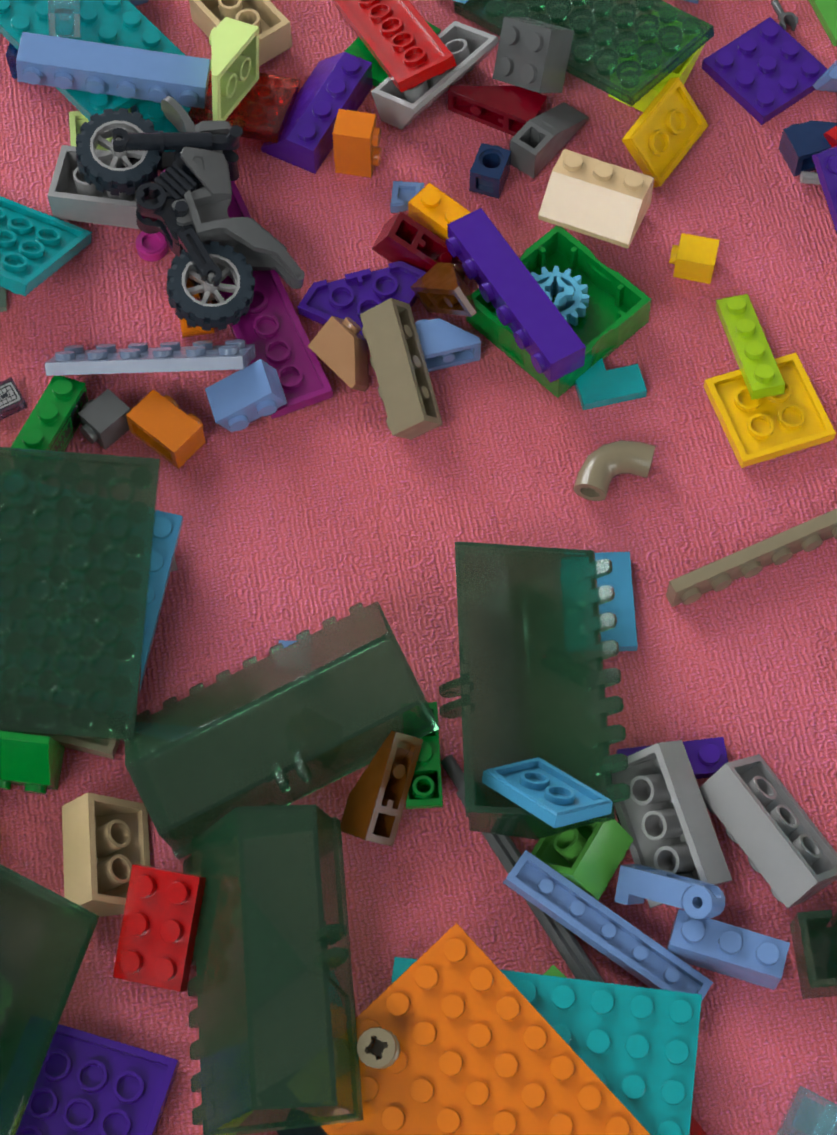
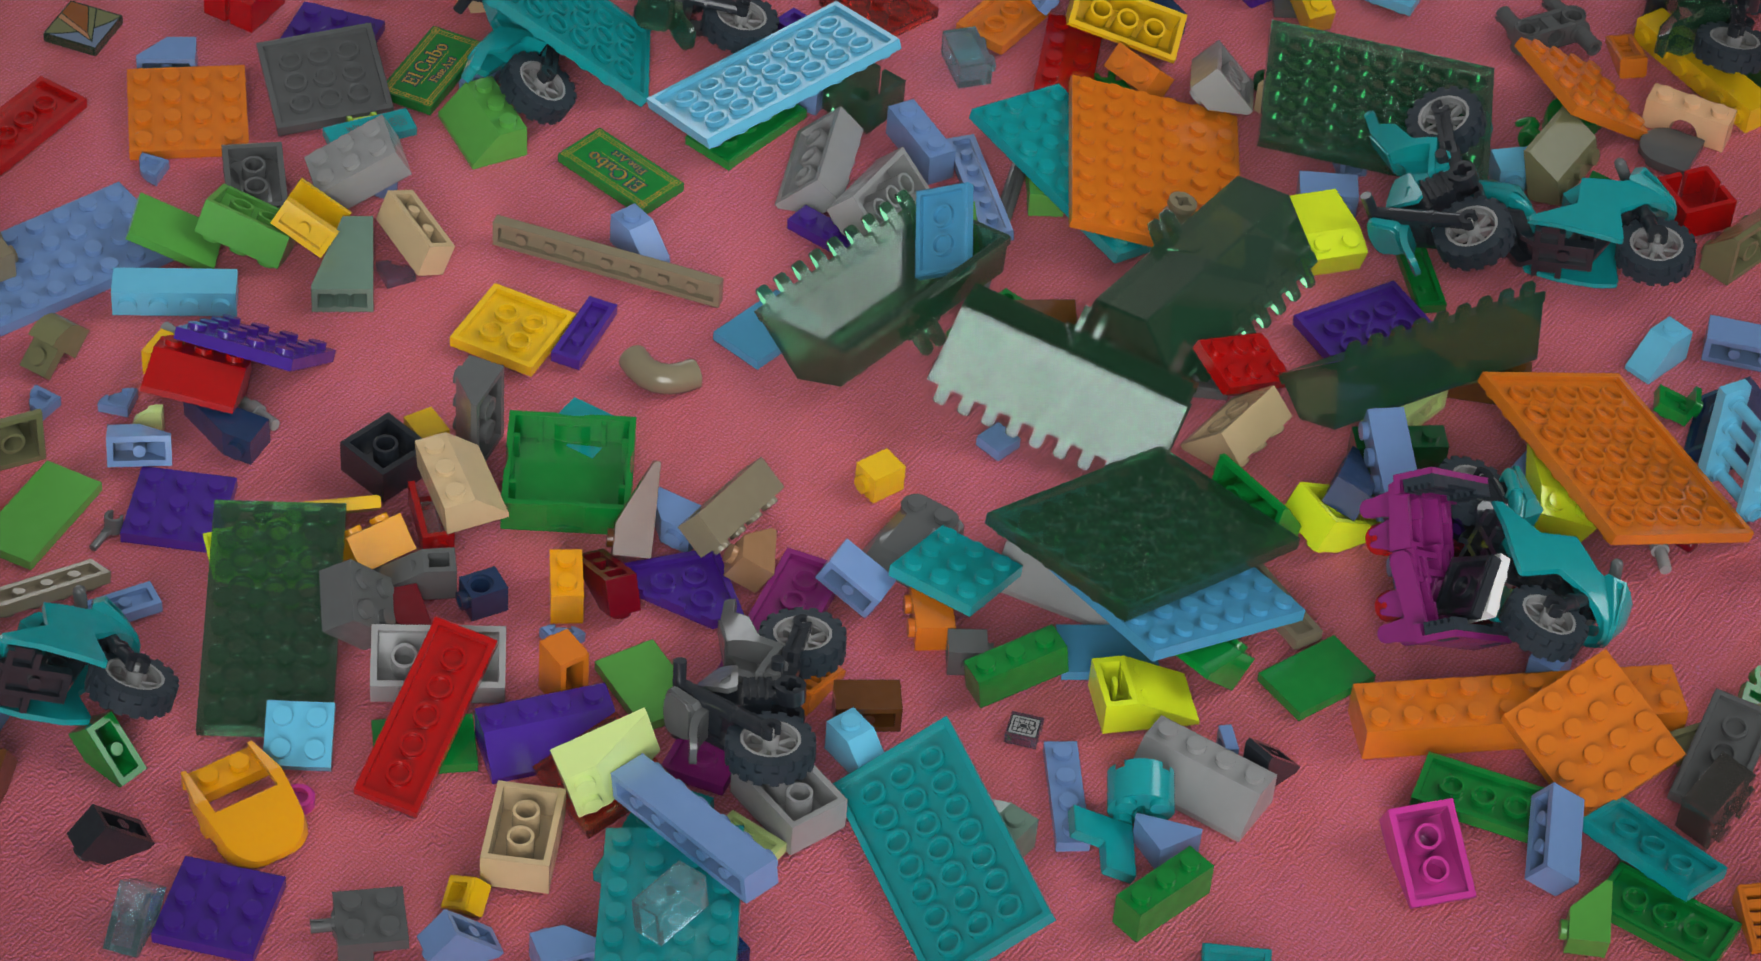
camera: 140 degrees left, 20 degrees down
sand blue plate [45,339,256,376] -> none
dark purple brick [446,208,586,383] -> none
medium azure gear [531,266,589,326] -> none
medium blue leg [614,864,726,919] -> none
lime plate [716,294,785,400] -> none
none -> light orange brick [334,512,416,569]
none -> black brick [340,412,422,503]
none -> dark grey slope [453,355,504,461]
none -> dark purple plate [551,296,617,370]
none -> bright green tile [594,639,673,730]
none -> medium blue slope [610,203,670,263]
none -> medium azure slope [824,707,885,773]
none -> reddish brown brick [832,679,903,732]
none -> yellow brick [854,448,906,503]
none -> dark grey slope [862,494,964,588]
none -> teal plate [888,525,1023,617]

